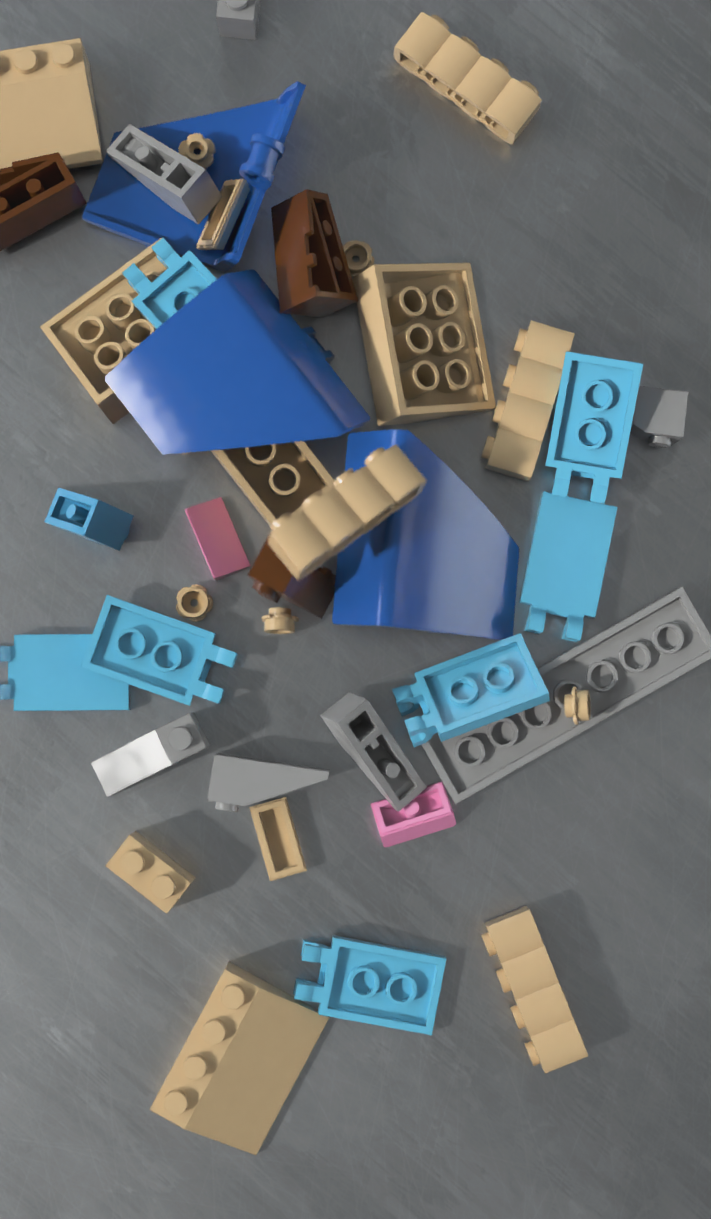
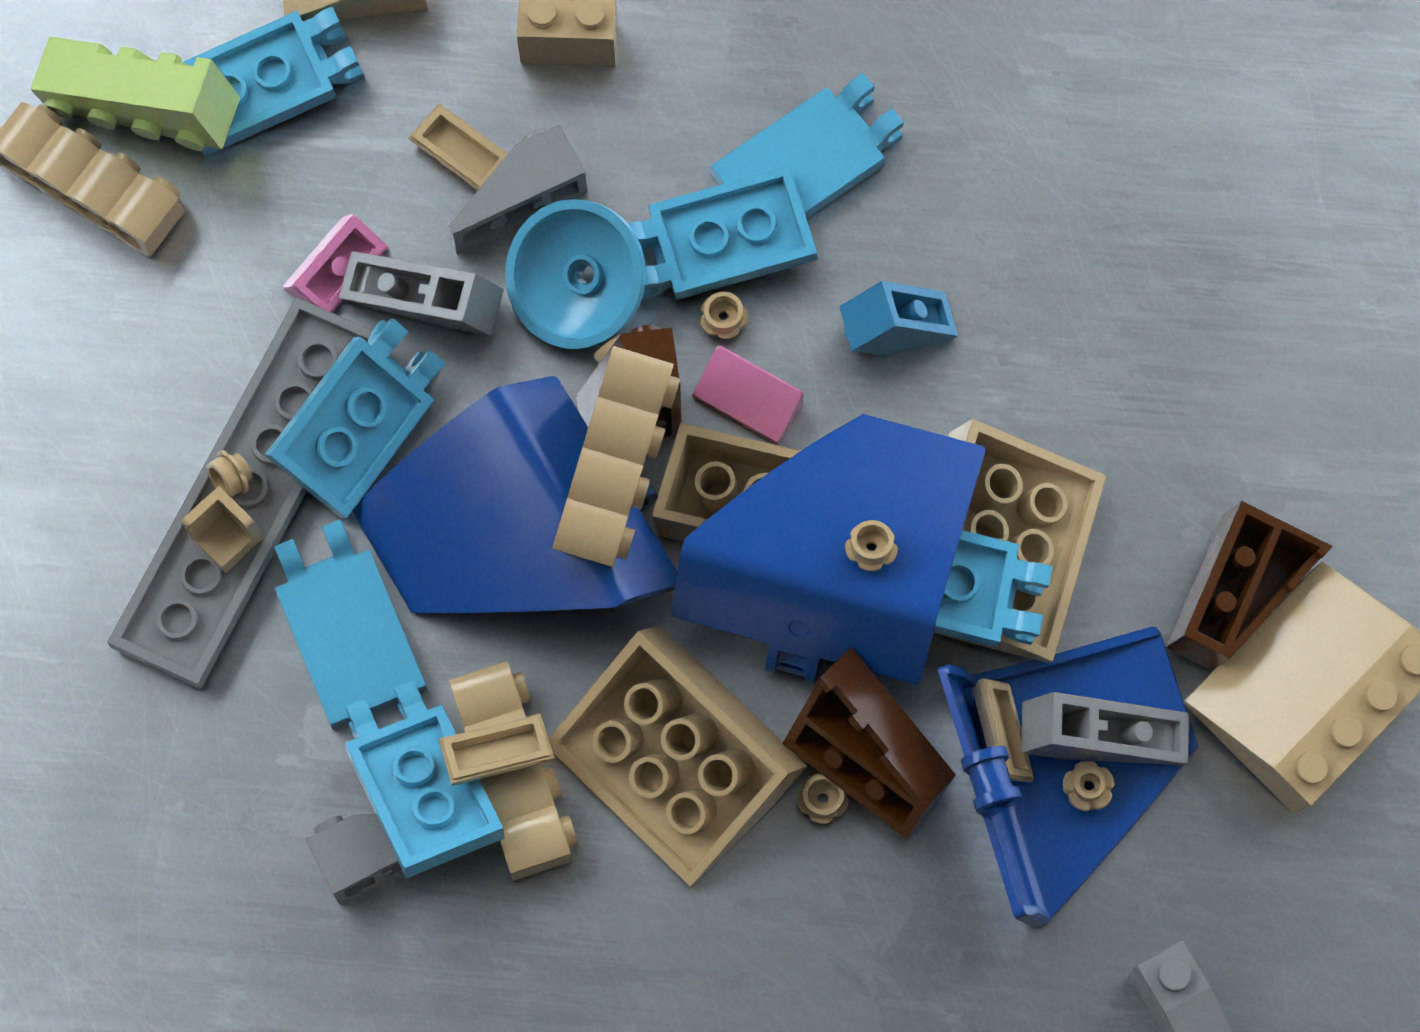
camera: 145 degrees right, 15 degrees down
slope [91,712,210,797] -> none
none -> yellowish green wedge [30,36,241,151]
none -> tan panel [181,486,262,573]
none -> tan tile [439,714,554,786]
none -> medium azure dish [505,199,646,349]
none -> tan plate [845,520,898,571]

